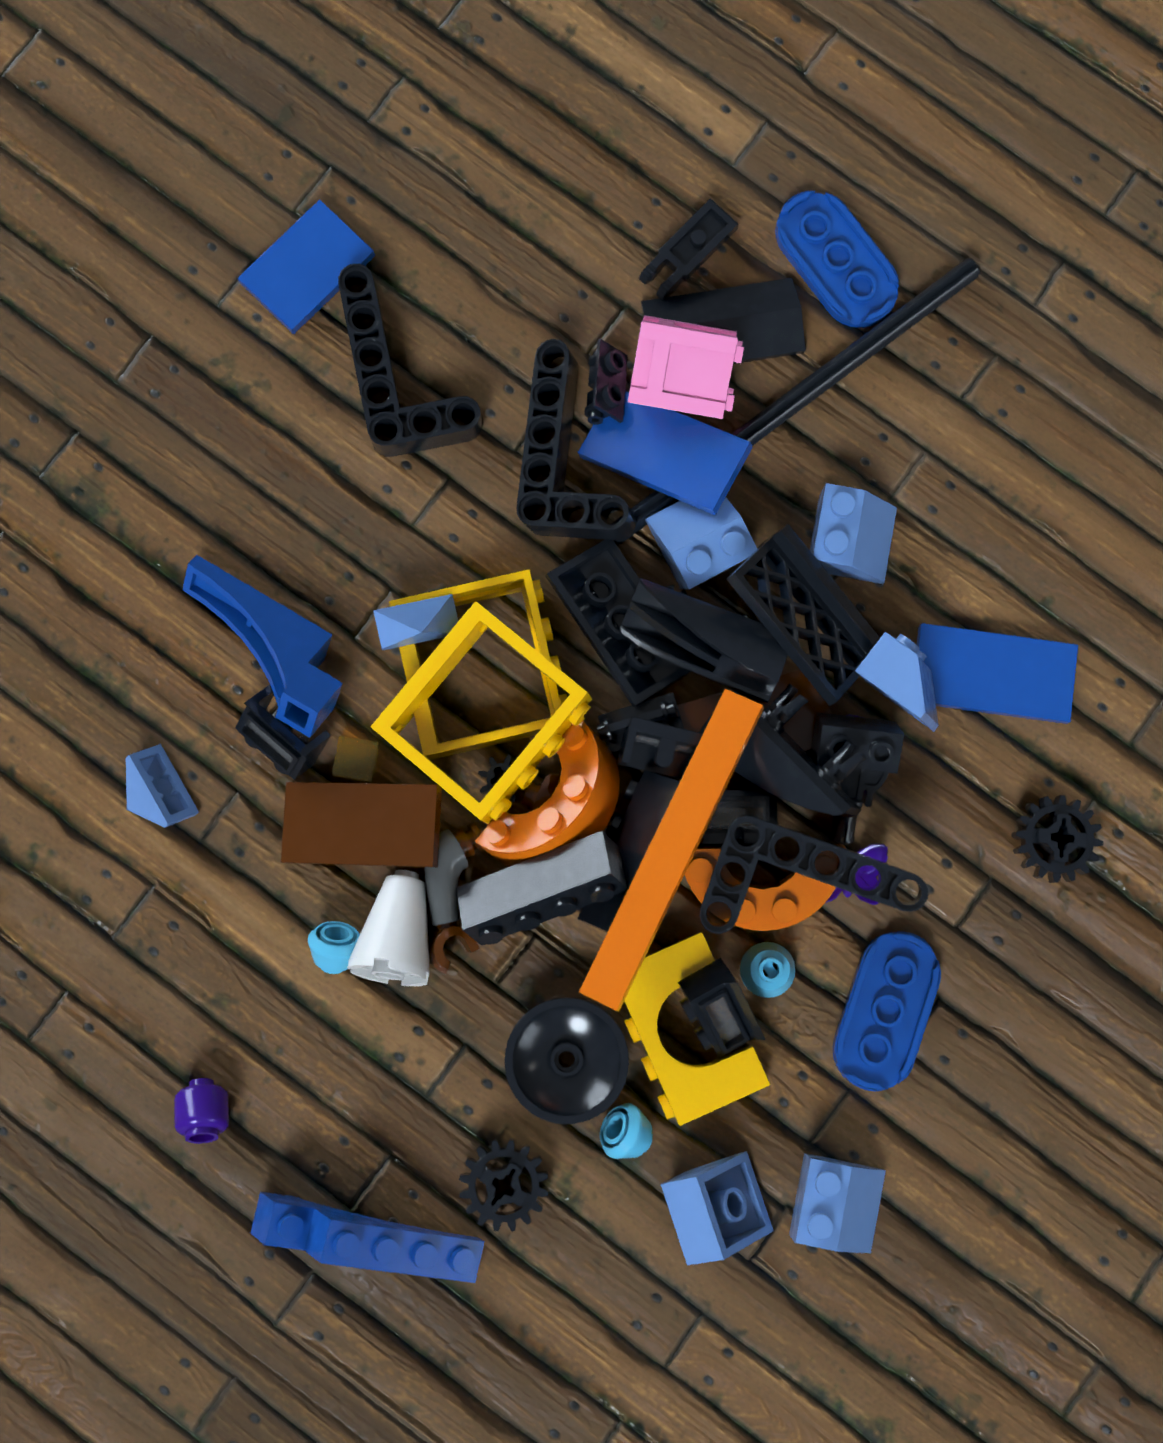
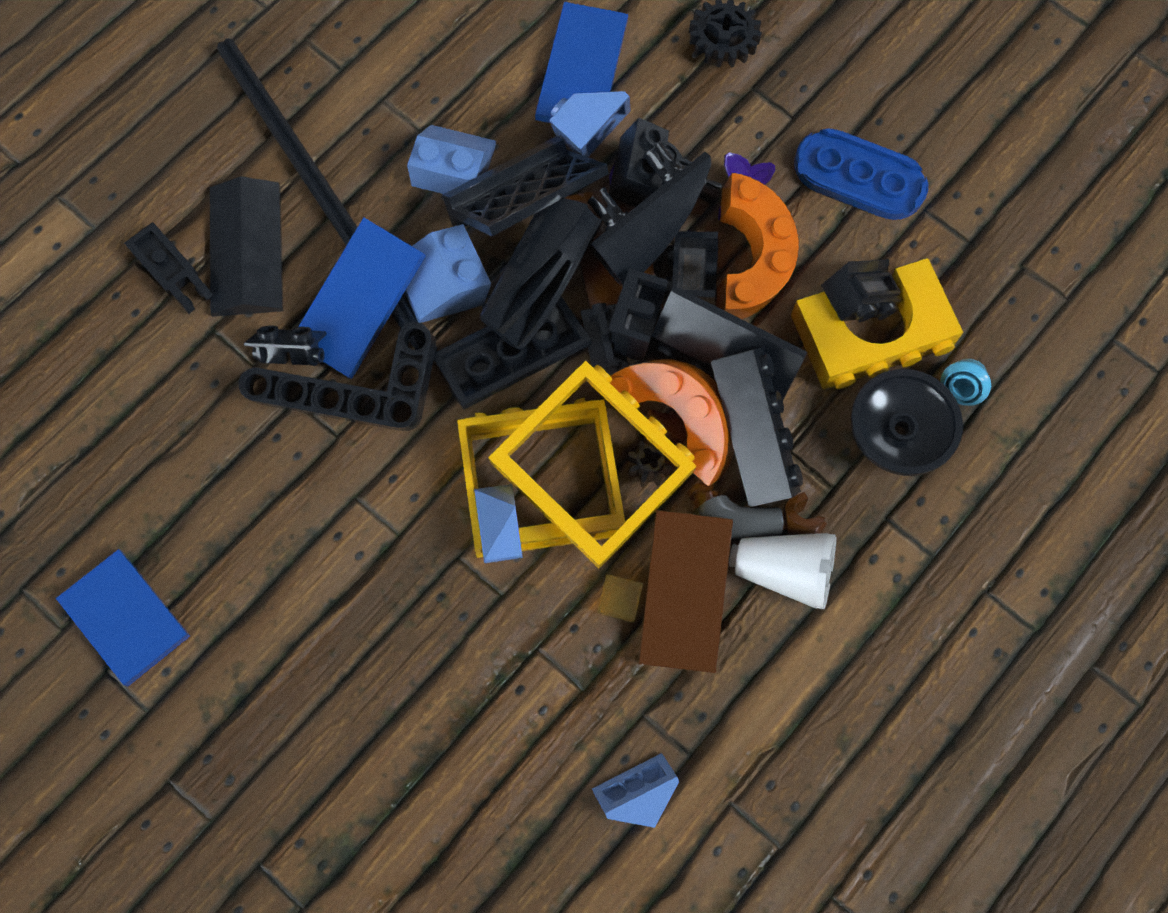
camera: 85 degrees left, 10 degrees down
dark purple head [174,1078,229,1144] -> none
blue arch [182,555,343,738] -> none
black window [235,684,331,780] -> none
blue arch [250,1192,484,1283] -> none
medium azure cone [308,921,360,974] -> none
black beam [338,264,482,457] -> none
black gear [459,1138,549,1232] -> none
orange tile [579,689,764,1012] -> none
bright pink container [628,315,744,419] -> none
medium blue slope [661,1151,774,1265] -> none
black beam [699,815,929,934] -> none
medium azure cone [740,942,795,998] -> none
blue tile [775,191,899,328] -> none
medium blue slope [789,1153,886,1253] -> none

